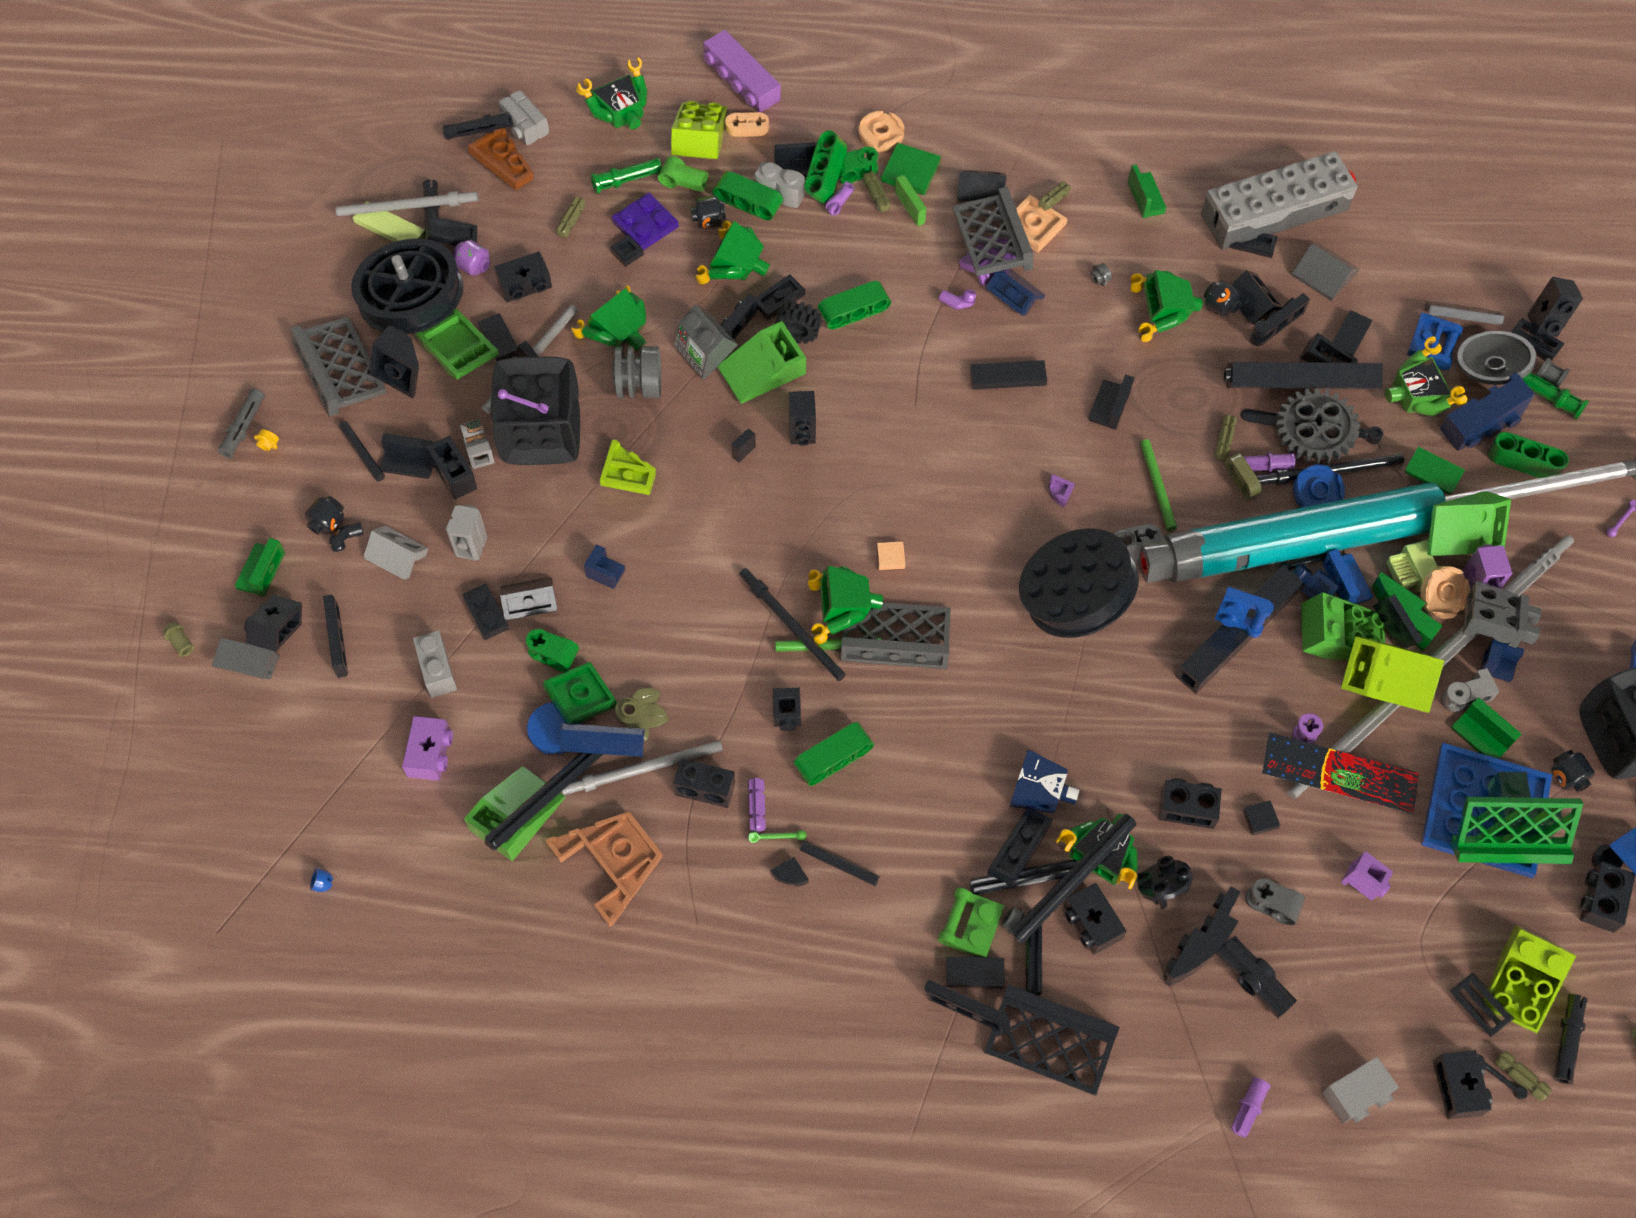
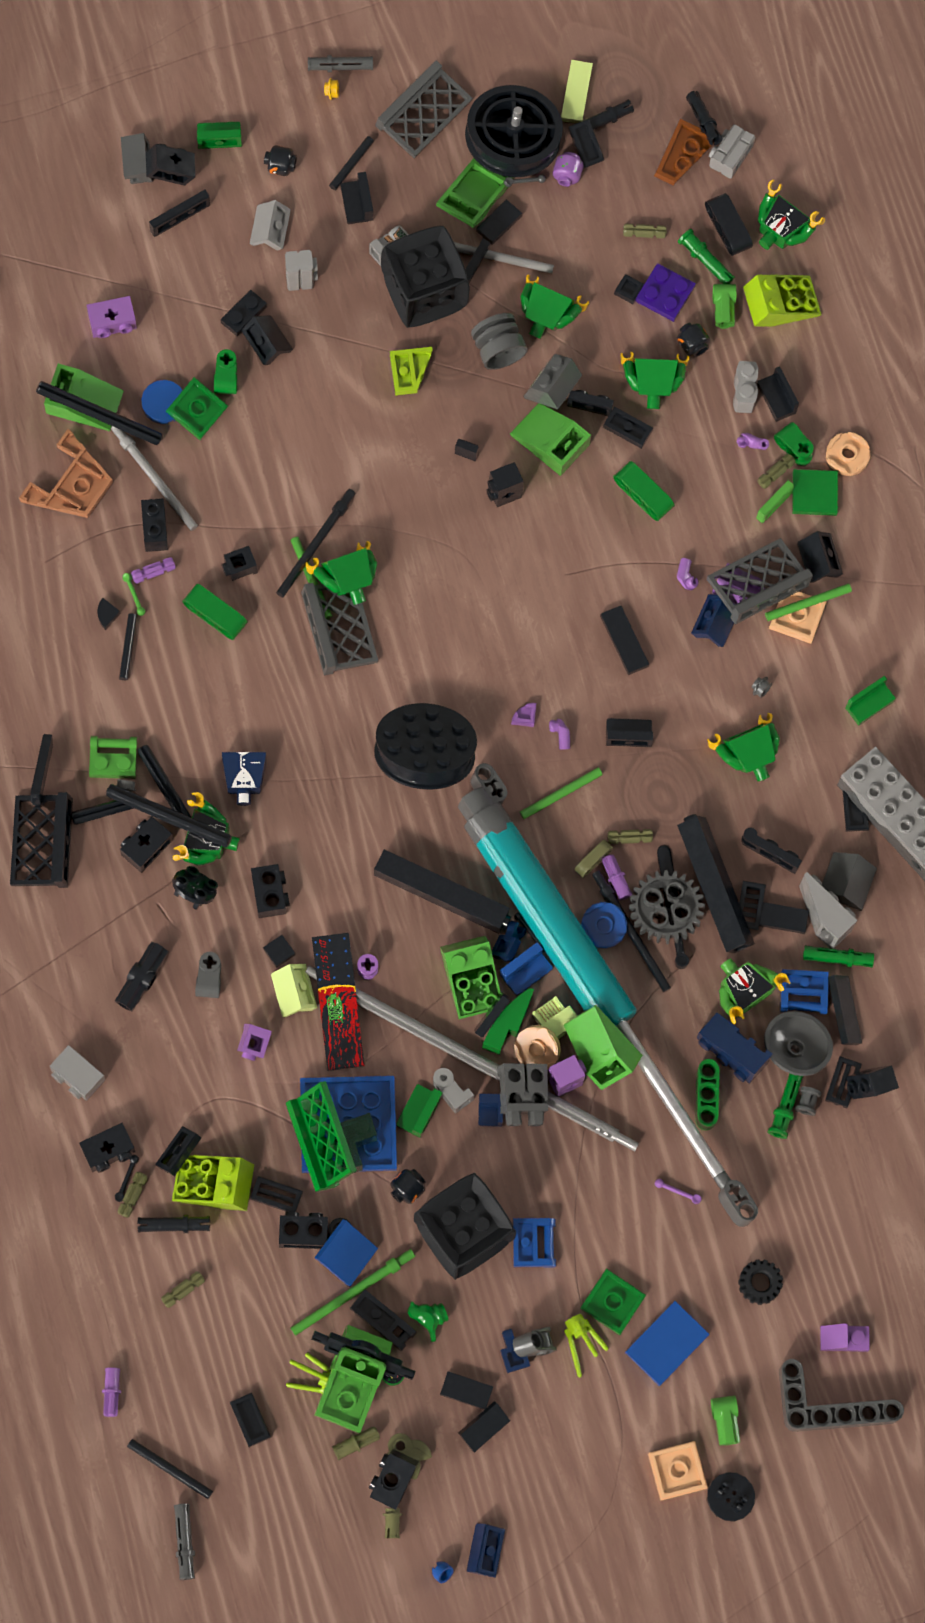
camera: 65 degrees right, 10 degrees up
olive pin [163,622,195,657] -> none
black arm [329,522,364,552] -> none
light grey bar [336,191,479,216] -> none
black slope [370,325,419,399] -> none
light grey brick [413,631,457,698] -> none
black brick [427,436,477,500] -> none
black brick [494,251,552,302] -> none
medium lavender hinge [498,389,549,414] -> none
dark blue panel [560,723,645,757] -> none
dark blue panel [584,544,625,589] -> none
olive plate [615,688,669,741] -> none
medium lavender brick [703,30,781,113] -> none
green beam [712,171,784,221] -> none
light nougat beam [725,112,769,137] -> none
black tyre [775,301,822,344] -> none
green beam [804,130,847,204] -> none
light nougat tile [877,542,905,570] -> none
black tile [946,956,1005,989] -> none
black tile [988,808,1052,886] -> none
olive axle [1038,181,1071,211] -> none
black slope [1164,886,1241,986] -> none
black head [1204,280,1242,317] -> none
blue plate [1214,587,1274,638] -> none
black panel [1231,270,1283,325] -> none
medium lavender axle [1231,1077,1271,1137] -> none
lime slope [1341,636,1445,713] -> none
green panel [1405,446,1465,495] -> none
none -> black tile [250,1176,303,1212]
none -> yellowish green panel [271,964,318,1017]
none -> dark grey hinge [504,174,546,187]
none -> medium lavender arm [549,719,571,749]
none -> black beam [705,193,753,256]
none -> bright green bar [765,583,852,621]
none -> light grey slope [799,872,857,949]
none -> green pin [803,945,874,968]

